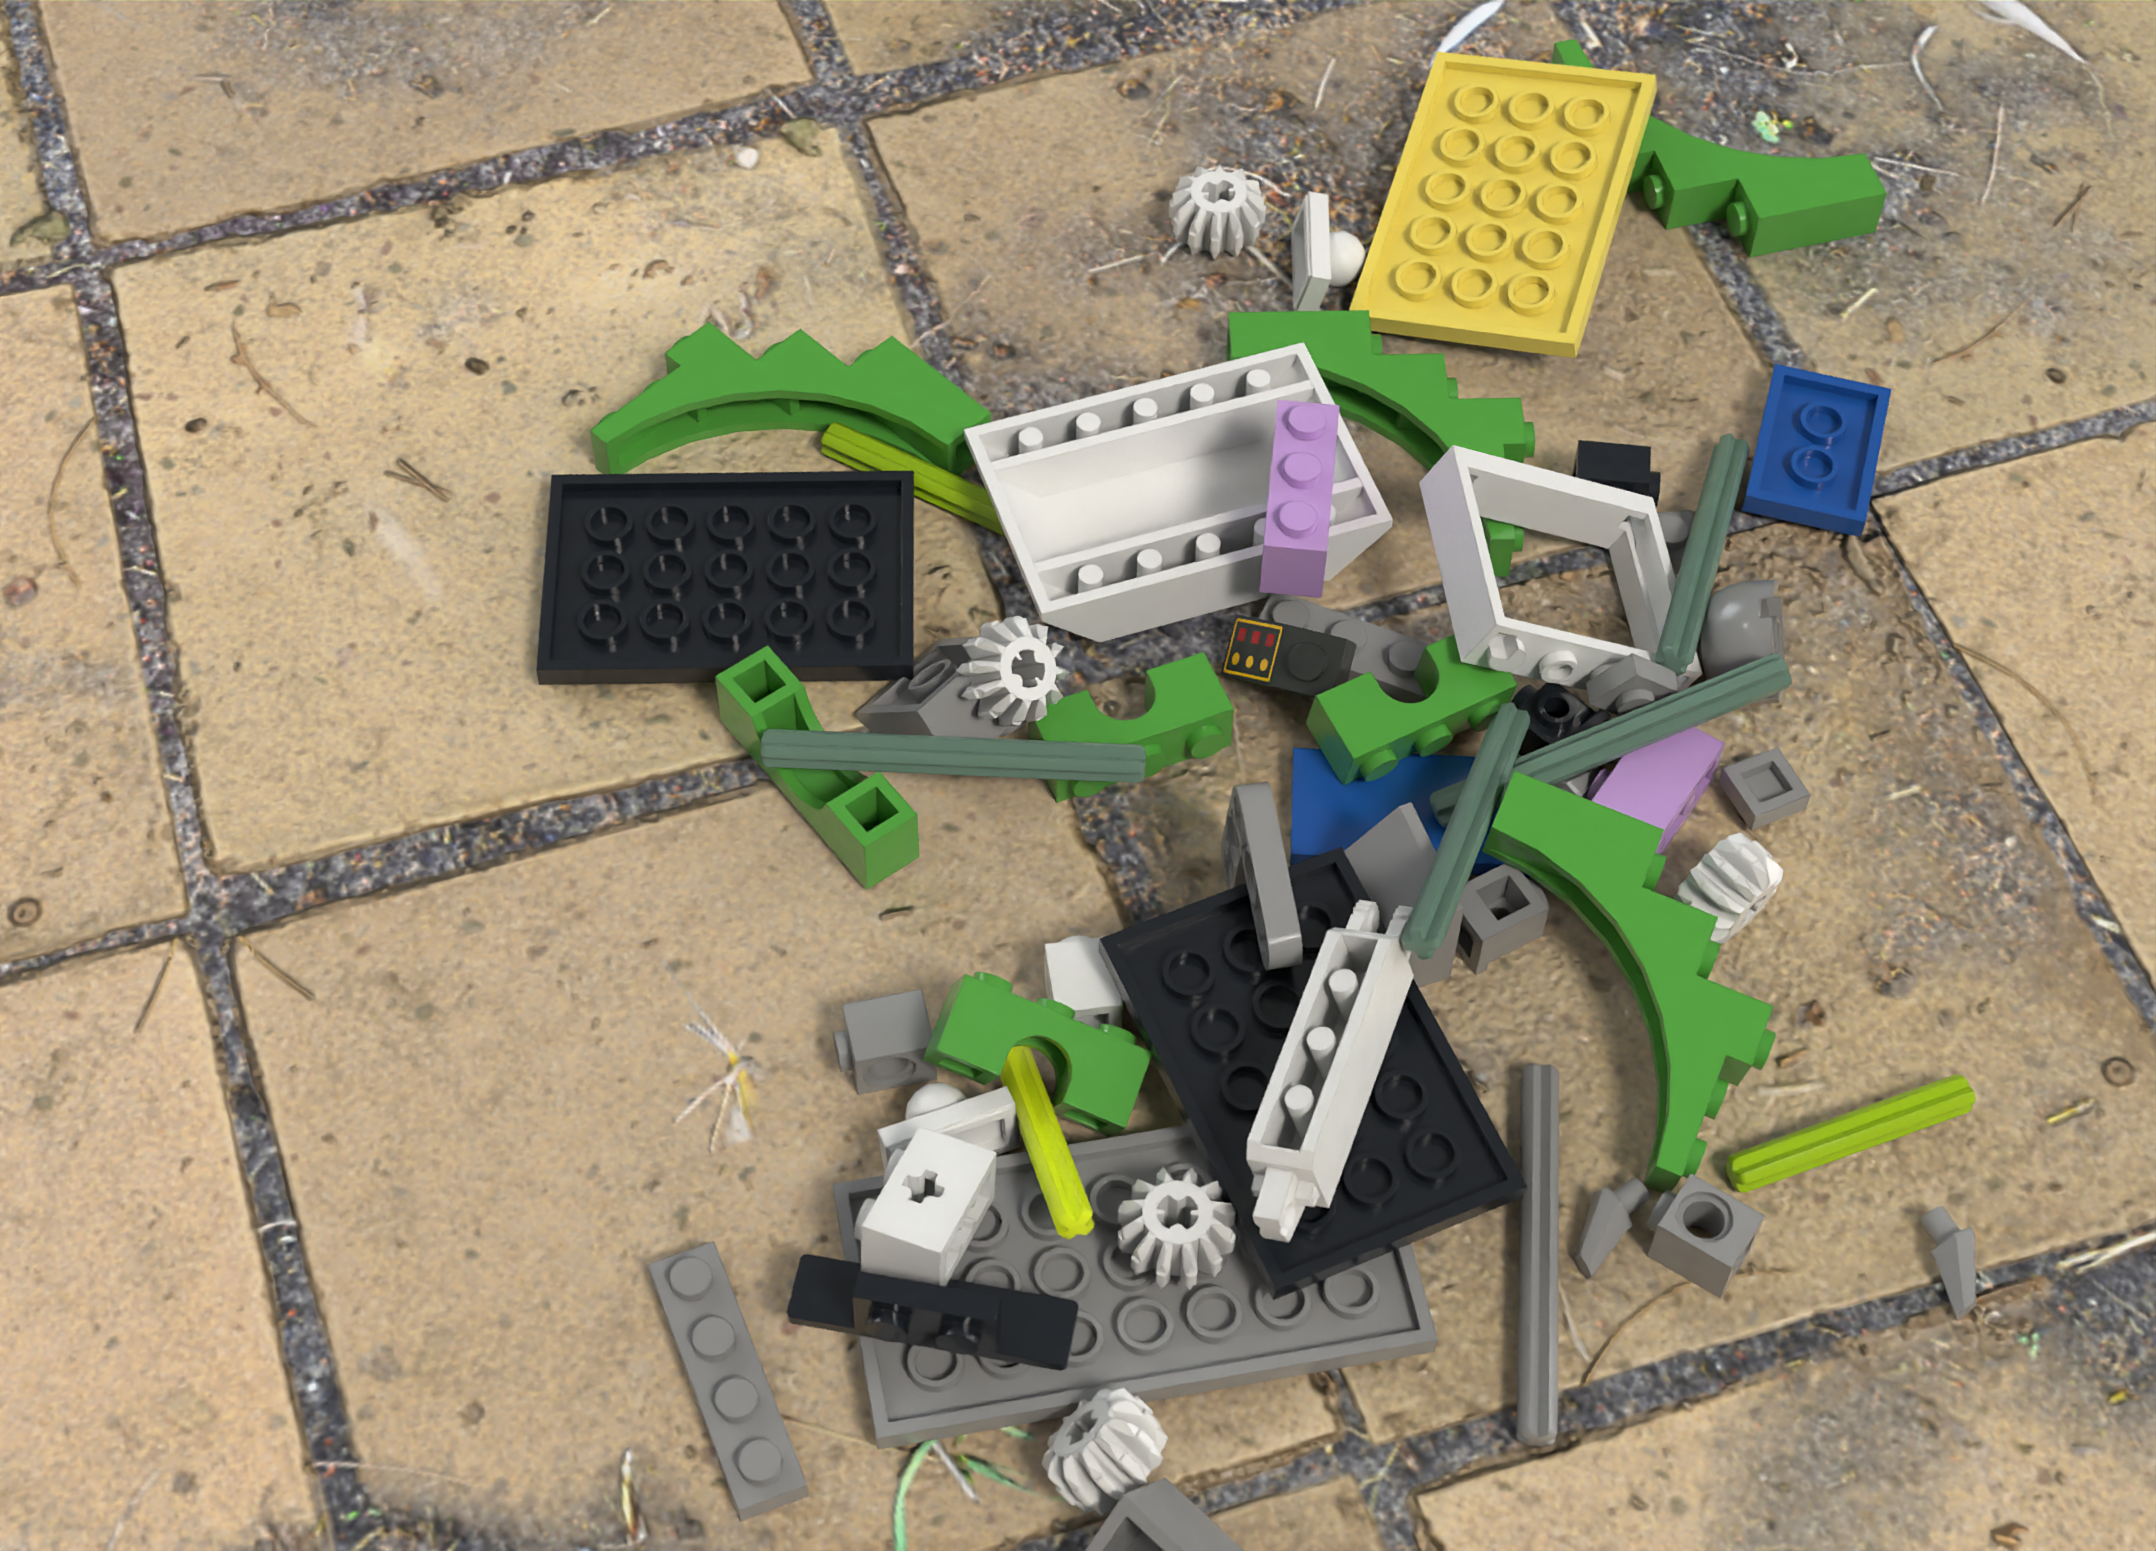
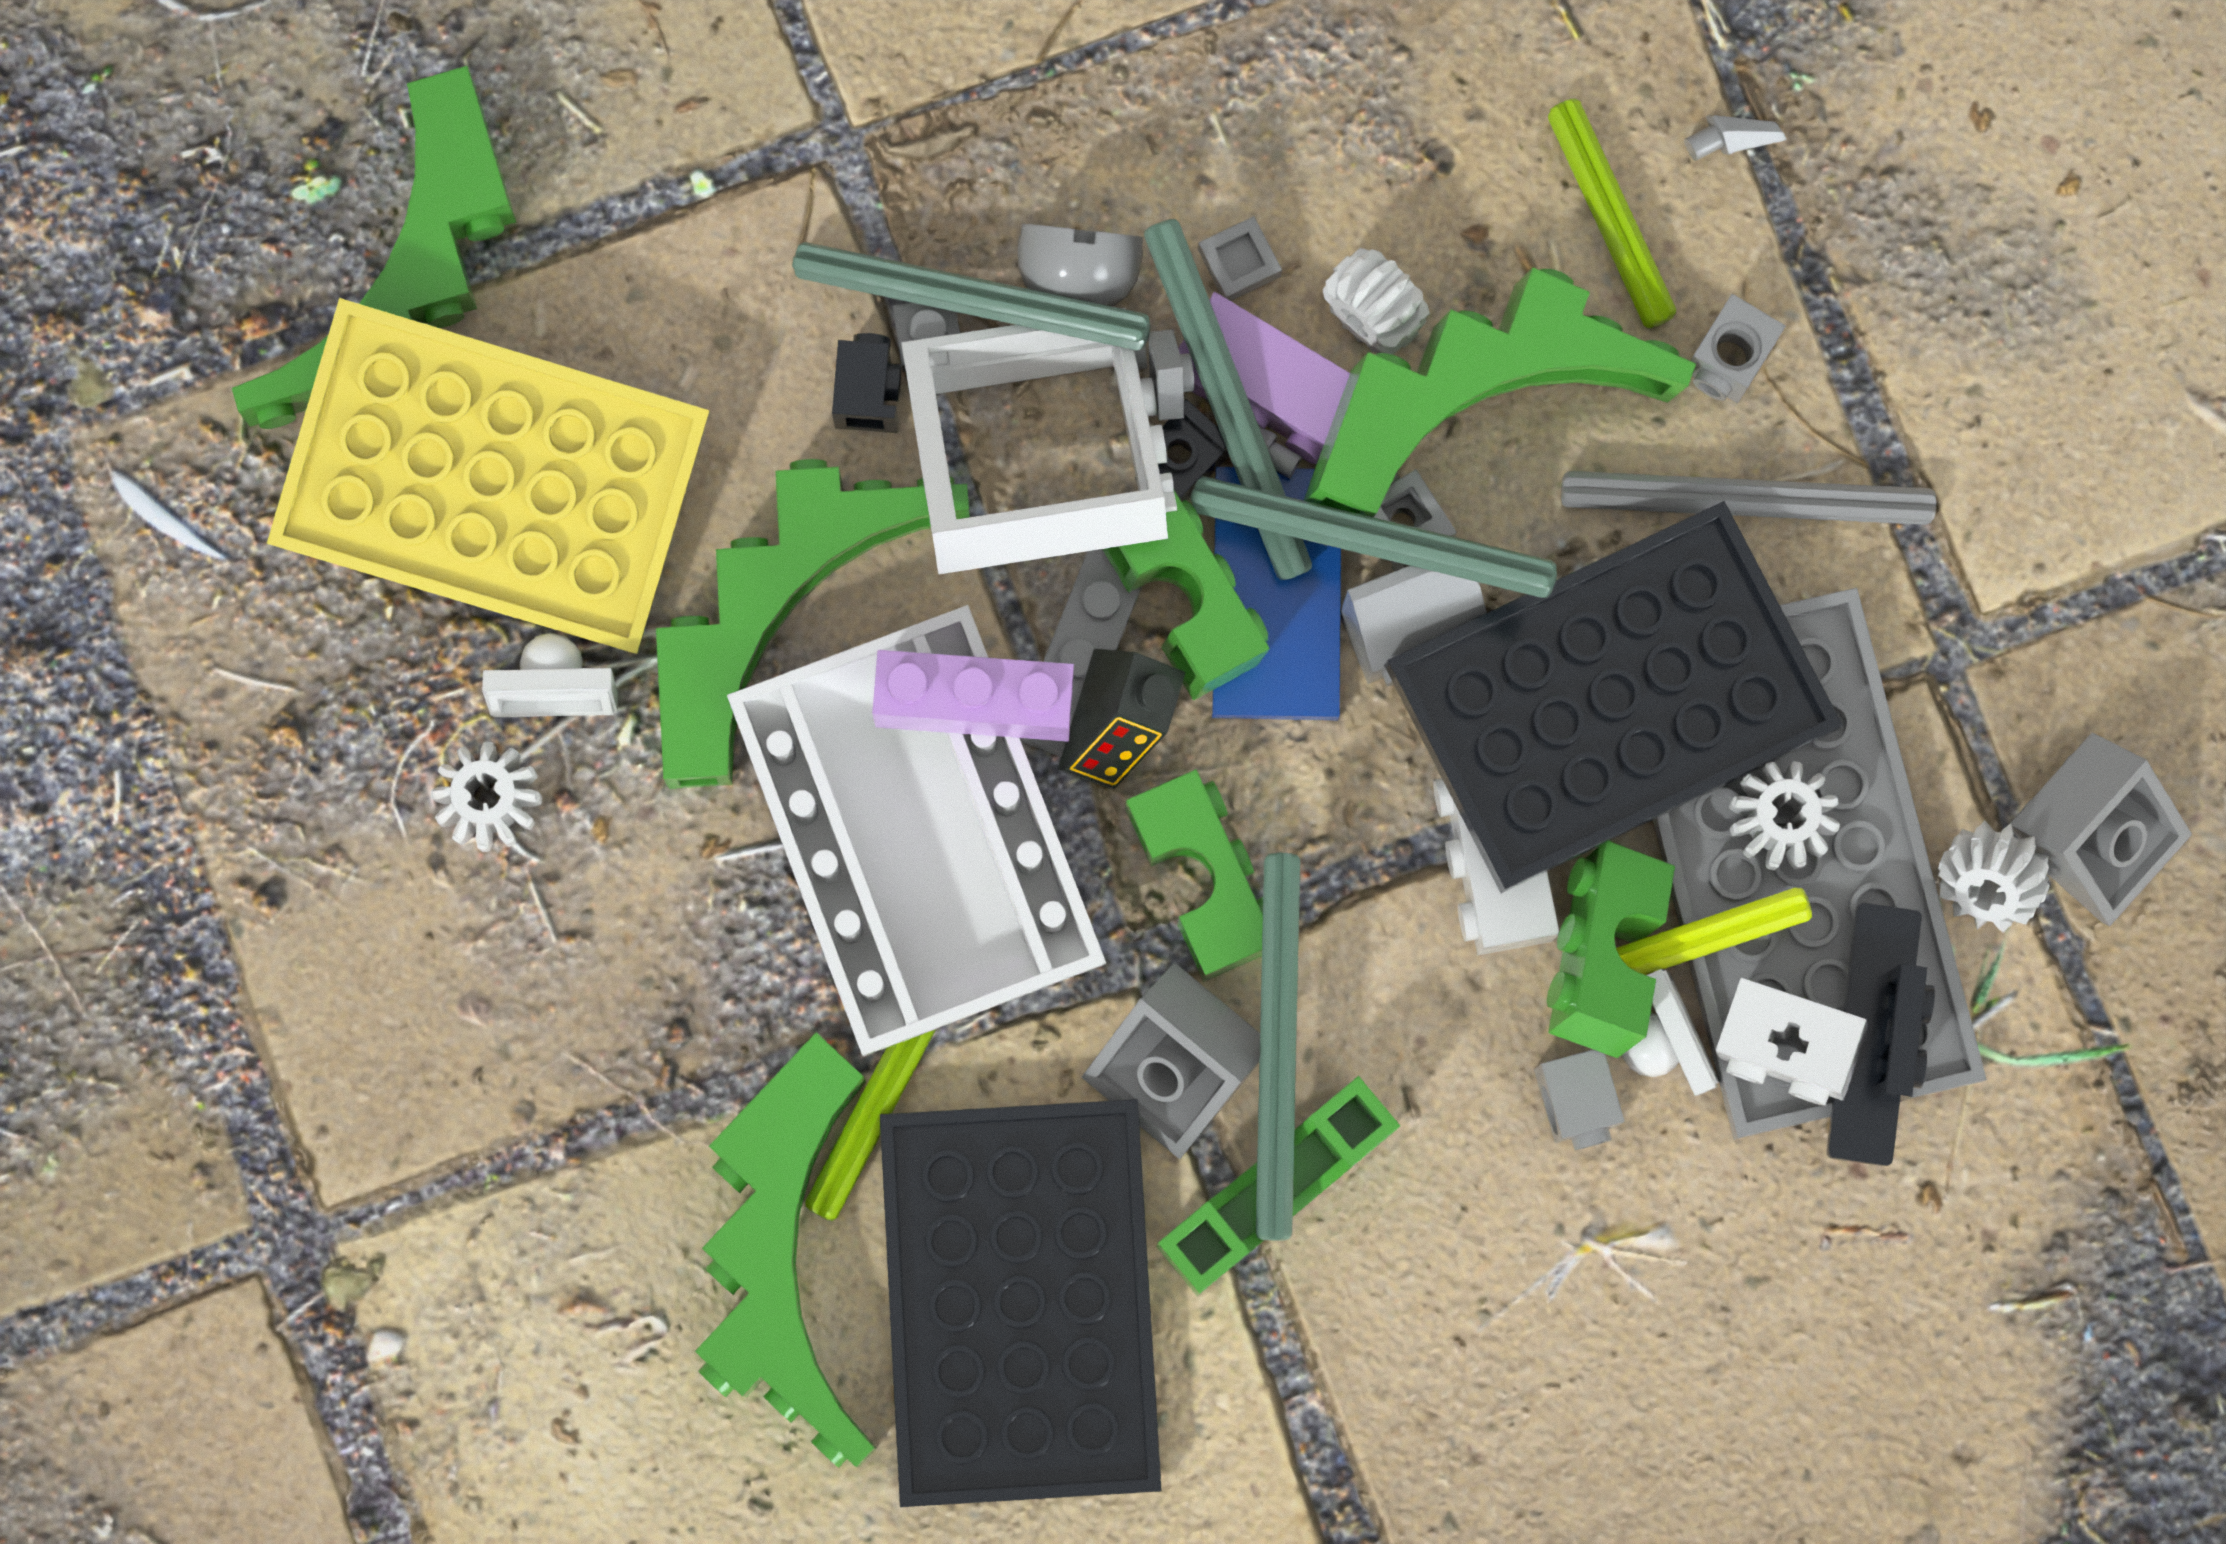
camera: 95 degrees left, 25 degrees up
light grey plate [648,1241,809,1522] -> none
white gear [955,616,1070,727] -> none
light grey beam [1221,781,1303,970] -> none
white hinge [1246,900,1414,1243] -> none
light grey bar [1575,1178,1650,1279] -> none
blue plate [1742,364,1892,537] -> none

